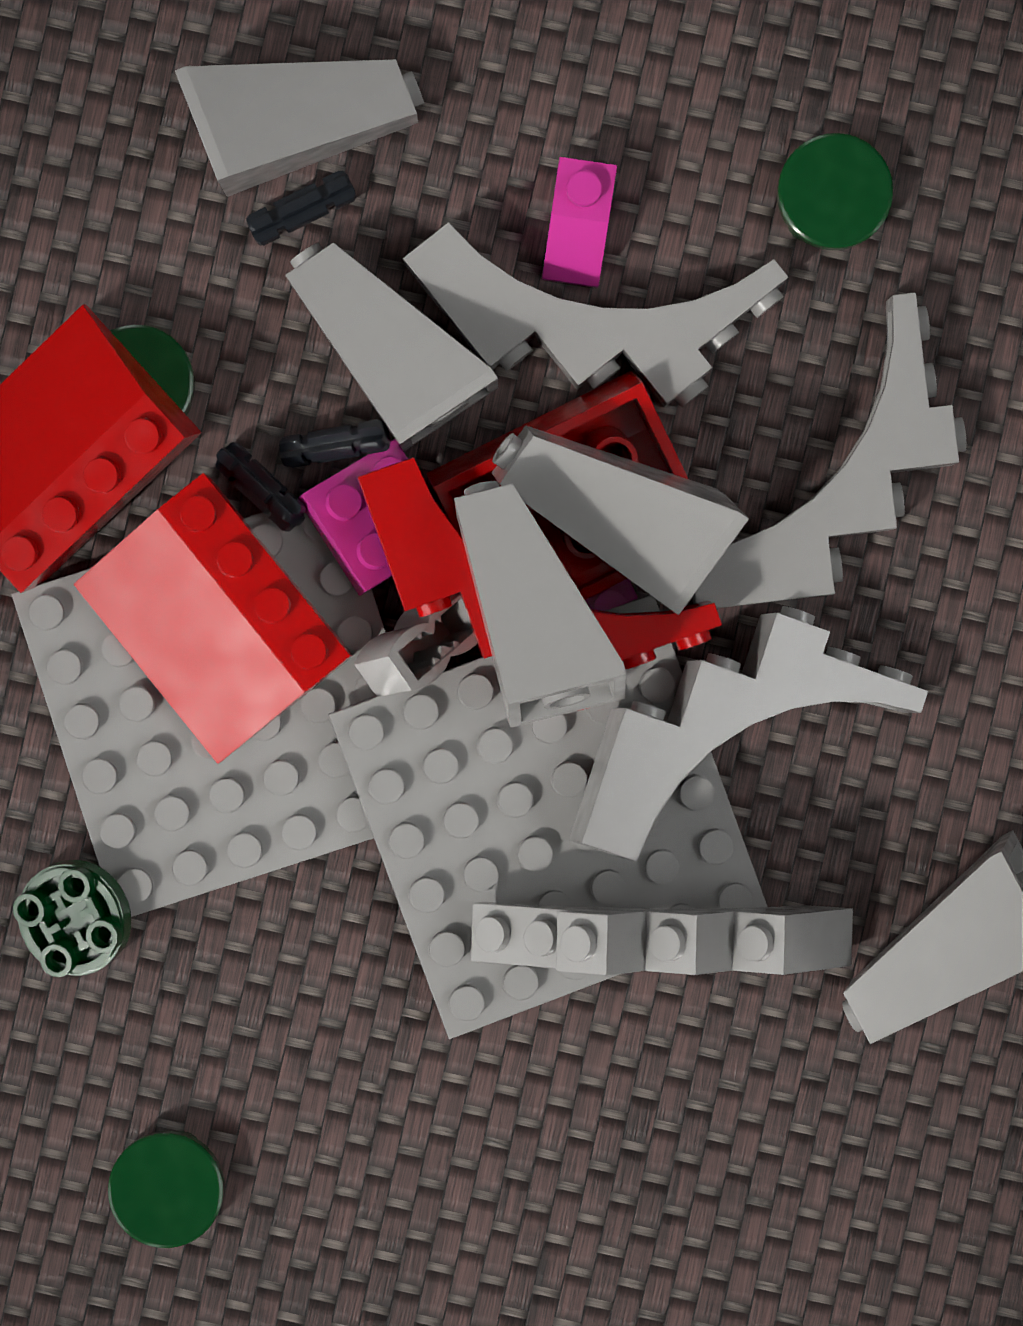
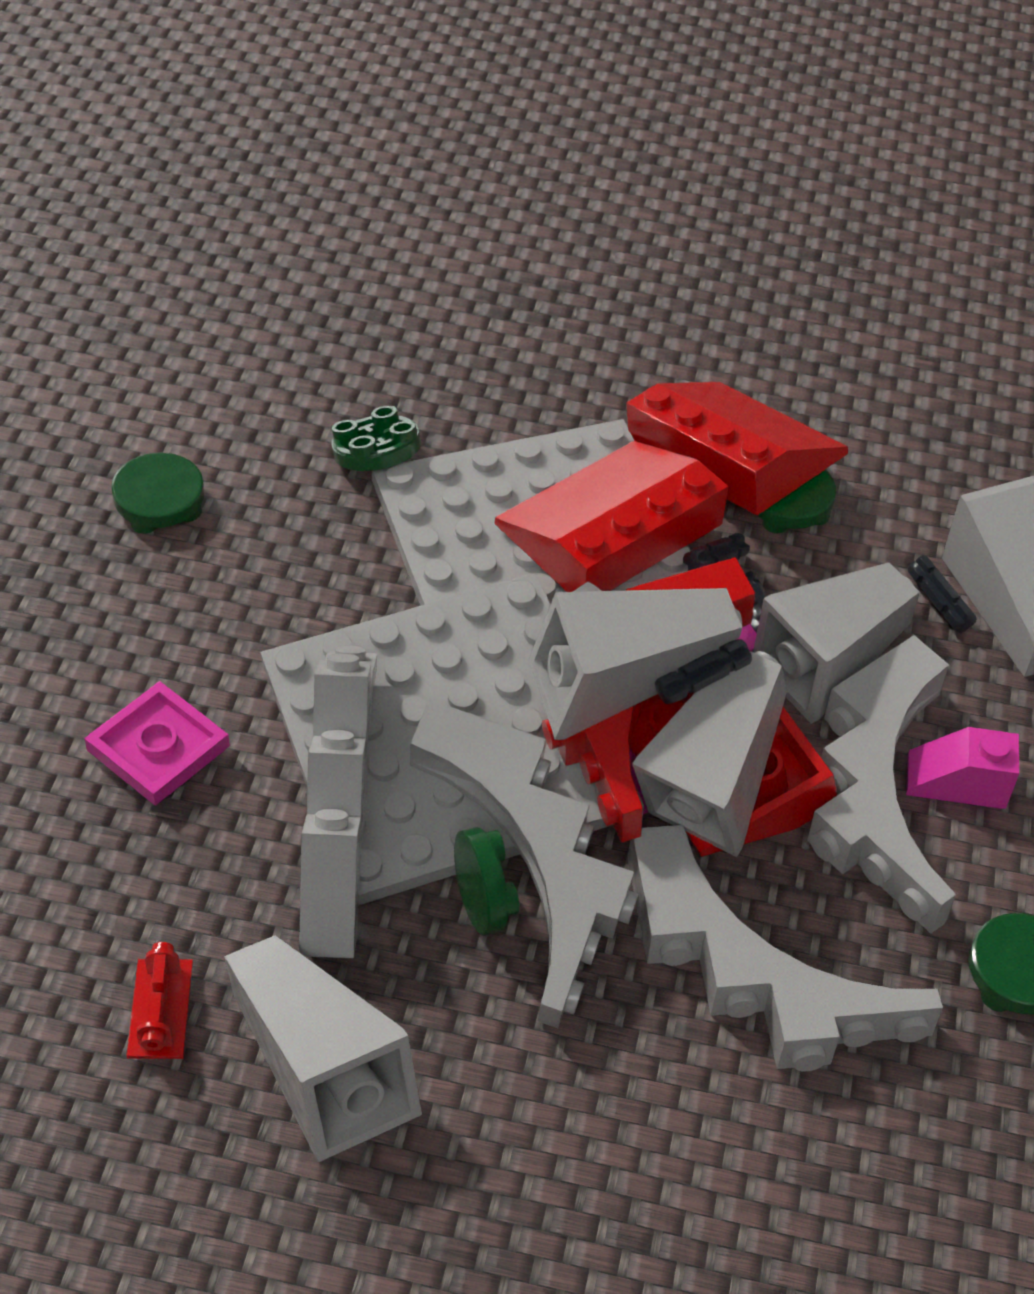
camera: 85 degrees right, 40 degrees down
none -> dark pink plate [84,681,230,806]
none -> red hinge [127,942,193,1059]
none -> dark green tile [454,827,520,936]
none -> black axle [655,639,752,704]

